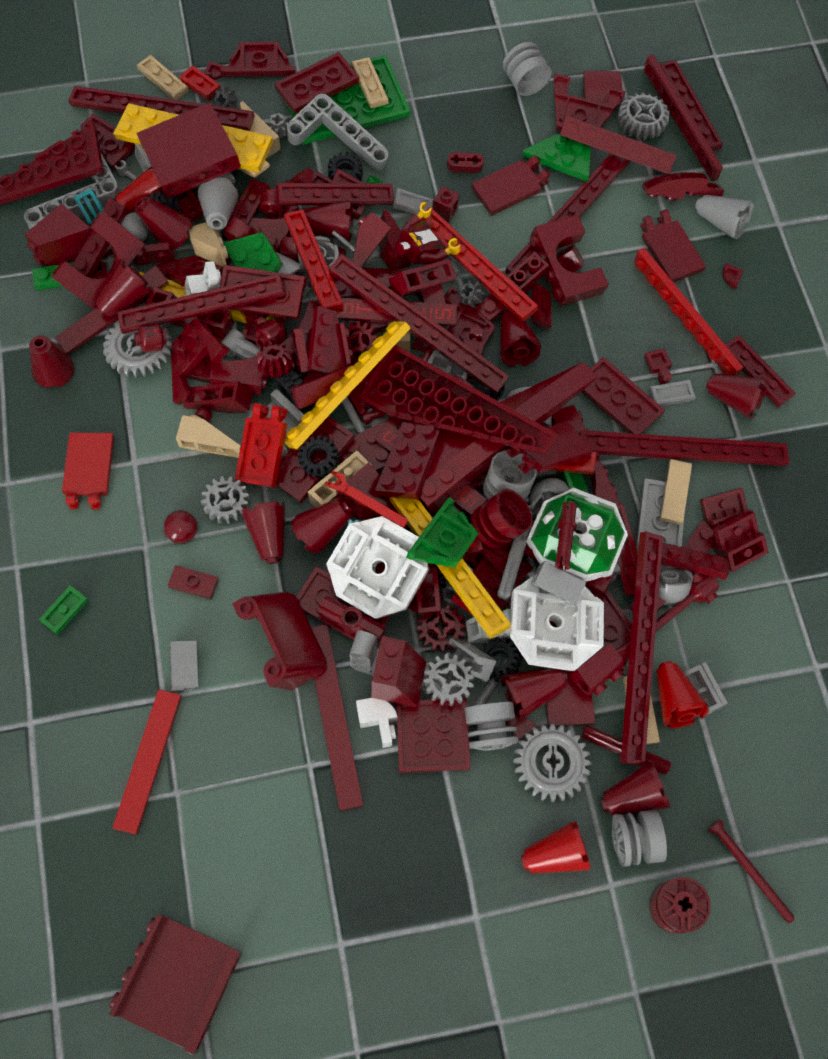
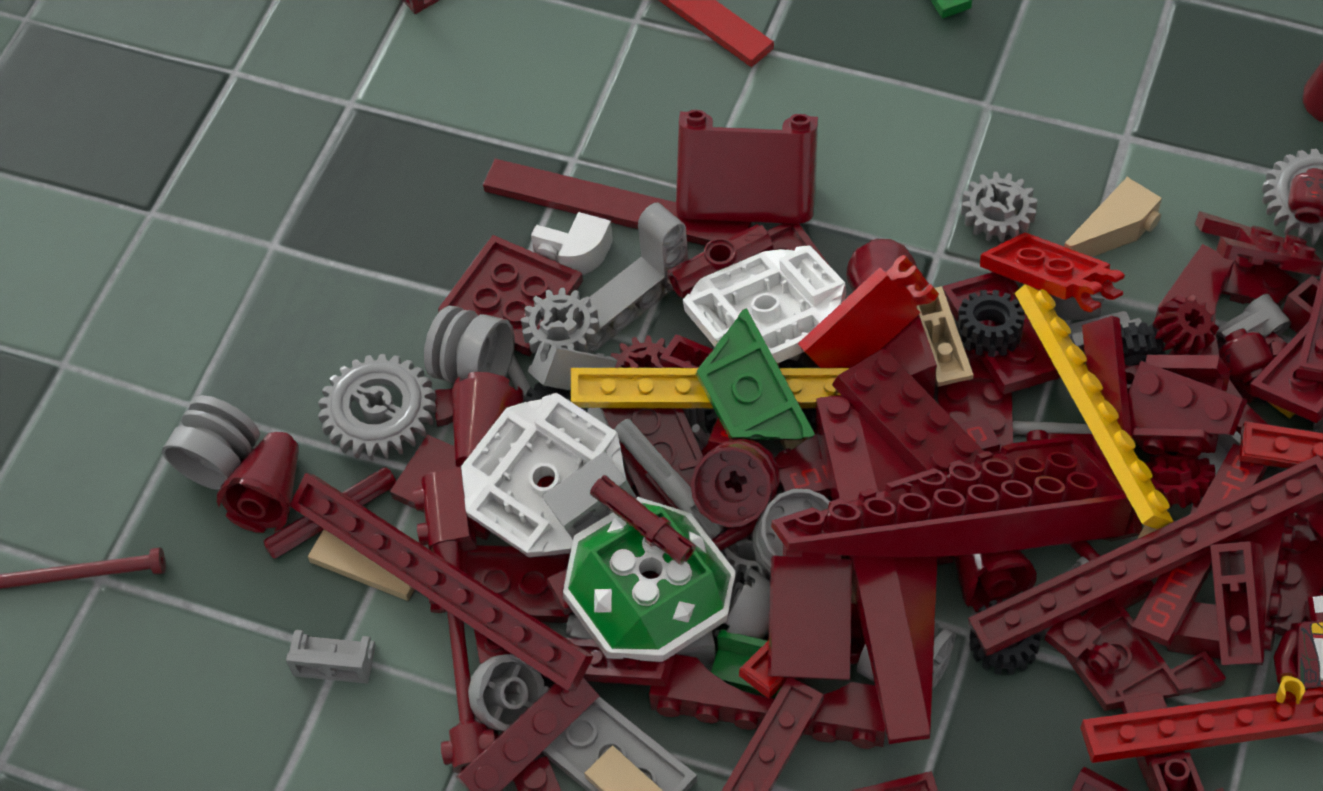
camera: 130 degrees right, 10 degrees down
red tile [62,433,114,509] -> none
dark red hair [164,510,198,543] -> none
dark red plate [168,565,219,600] -> none
light grey hinge [170,641,198,693] -> none
dark red slope [183,381,253,413] -> none
dark red hinge [194,407,212,423] -> none
dark red cone [241,501,285,564] -> none
dark red slope [371,636,427,707] -> none
dark grey gear [458,280,485,308] -> none
dark red cone [500,310,542,367] -> none
red cone [521,821,591,874] -> none
dark red wheel [649,877,711,934] -> none
red cone [656,661,709,729] -> none

